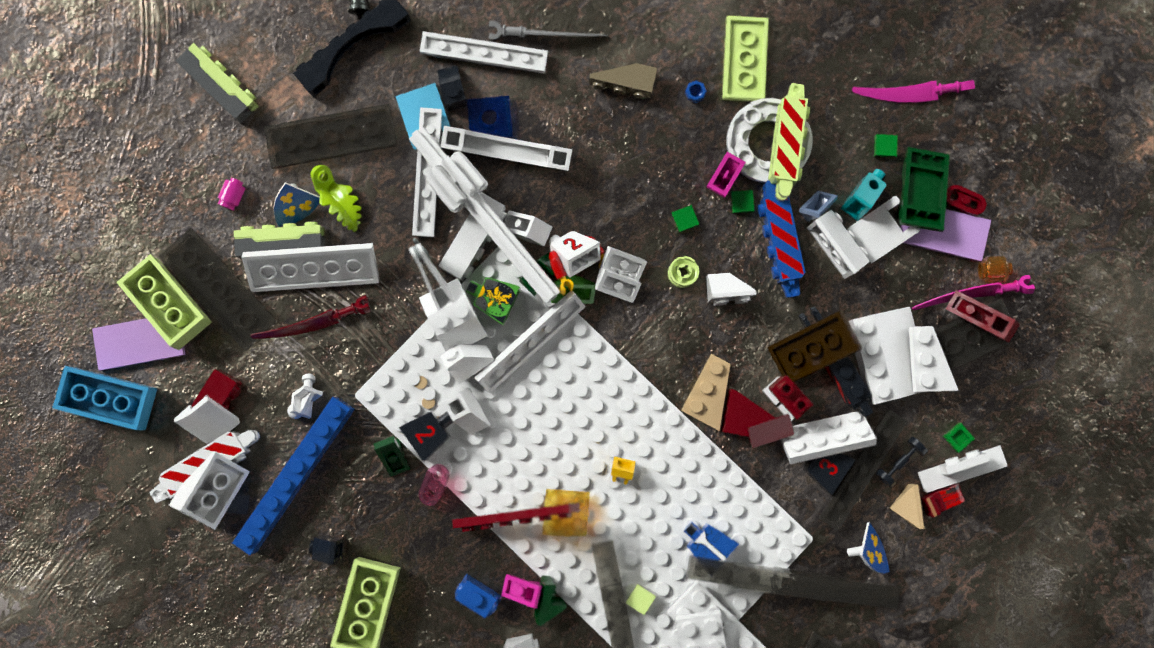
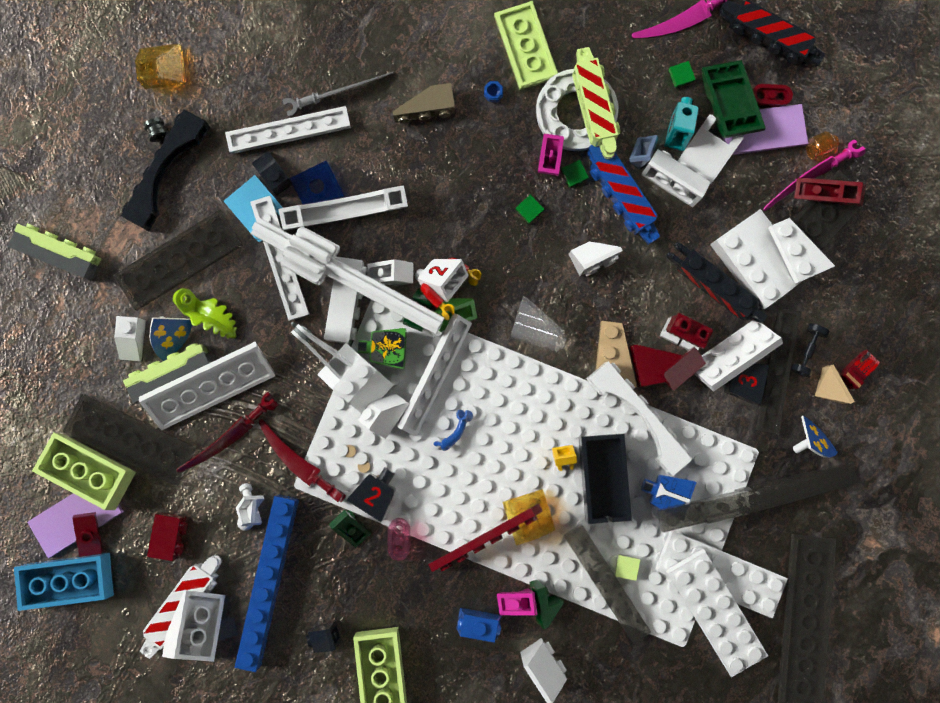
camera: 25 degrees left, 0 degrees up
white slope [174,396,240,444] -> none
dark pink brick [217,178,246,211] -> none
white slope [442,387,490,435] -> none
white slope [595,246,647,303] -> none
yellowish green wheel [668,256,699,288] -> none
dark brown tile [767,310,863,382] -> none
white bracket [918,445,1007,493] -> none
green tile [943,422,975,453] -> none
none -> dark red plate [72,512,103,557]
none -> white slope [114,316,146,361]
none -> dark red sword [259,419,347,502]
none -> blue piece [434,410,473,451]
none -> clear slope [510,296,567,353]
none -> black piece [578,434,632,524]
none -> white arch [586,361,692,476]
none -> black hinge [719,0,825,67]

